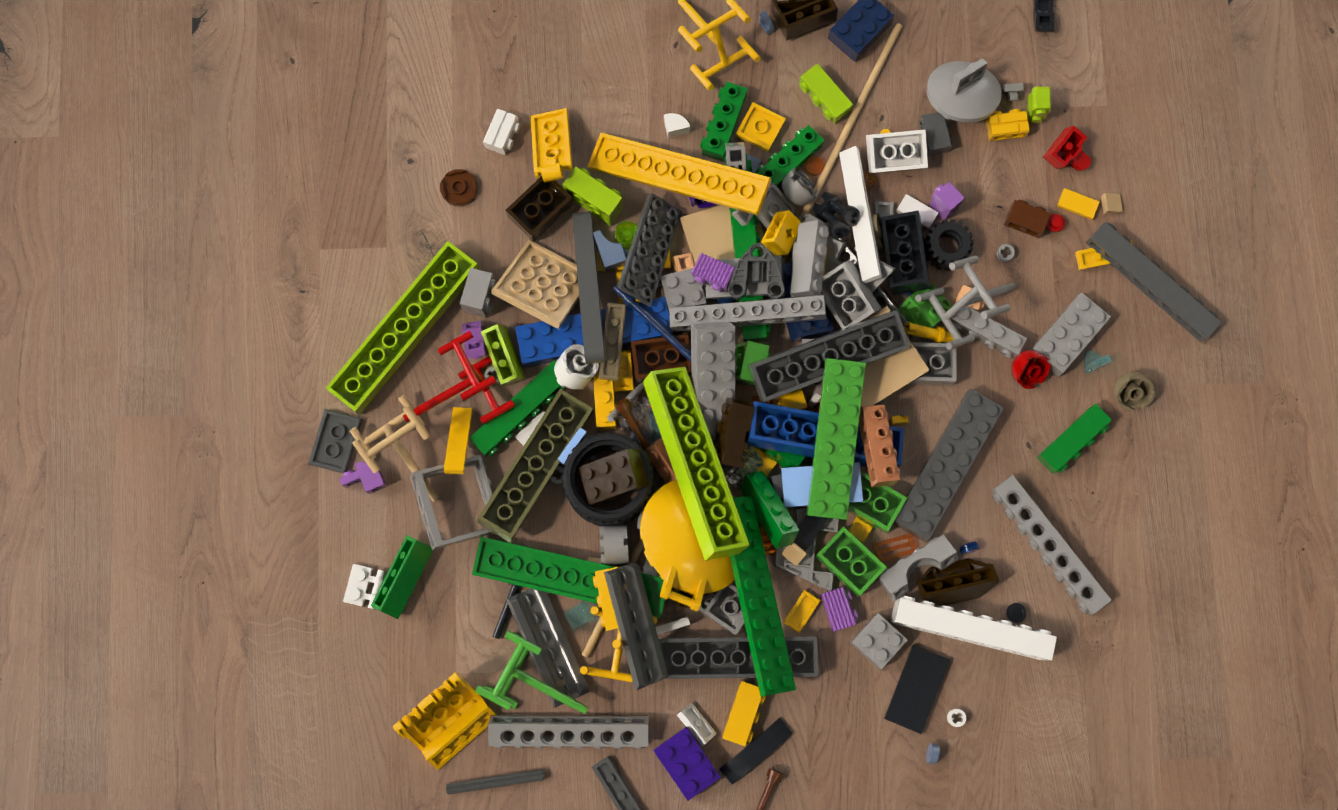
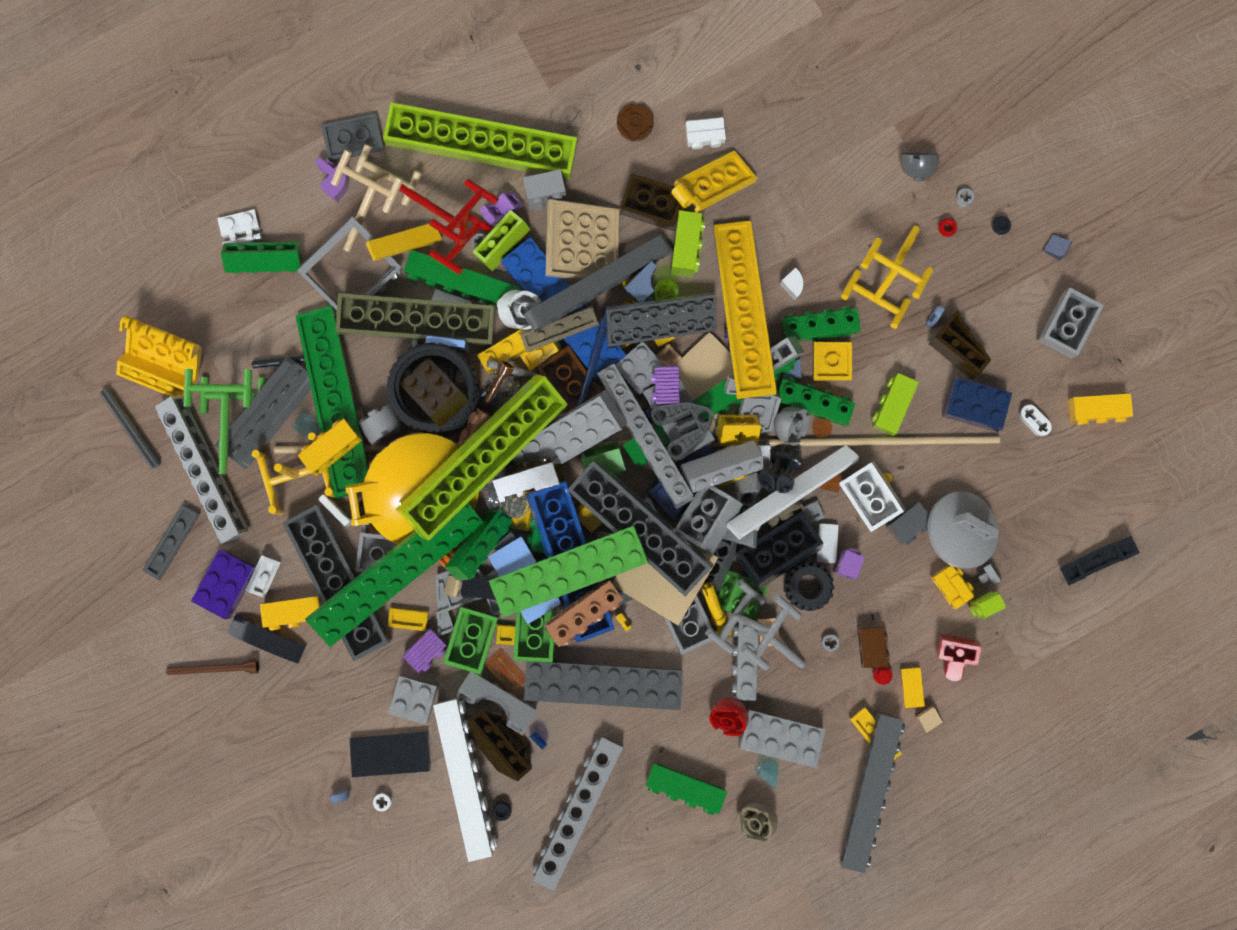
camera: 60 degrees right, 5 degrees up
dark grey plate [604,562,667,690] -> none

